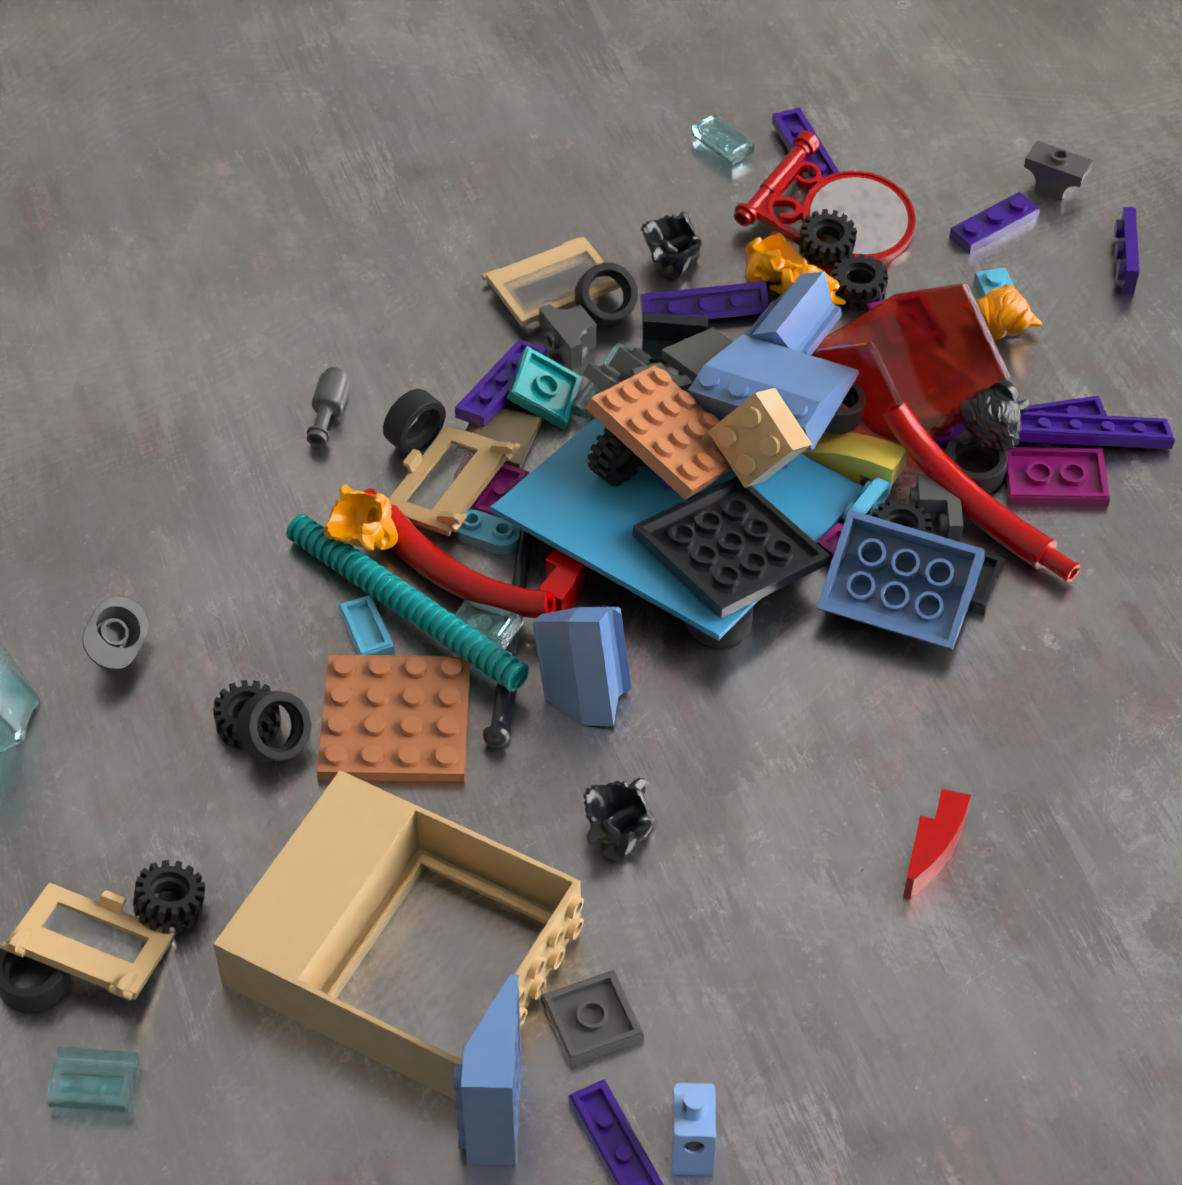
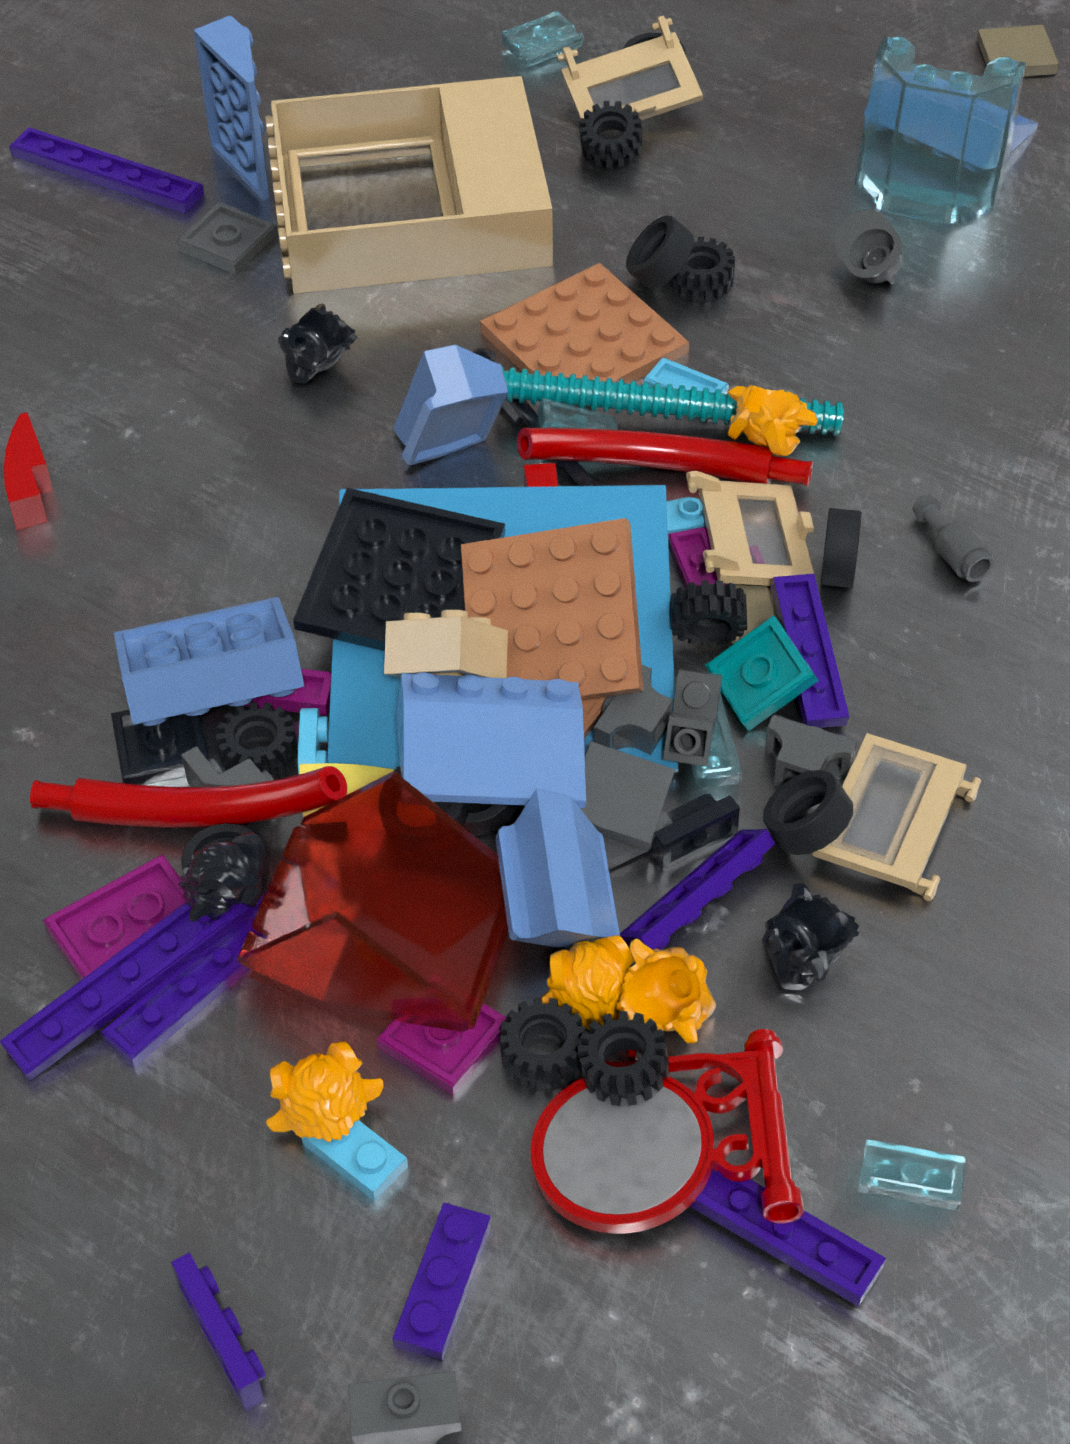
camera: 145 degrees right, 0 degrees up
light blue torso [672,1083,716,1176] -> none
none -> black tyre [670,580,748,646]

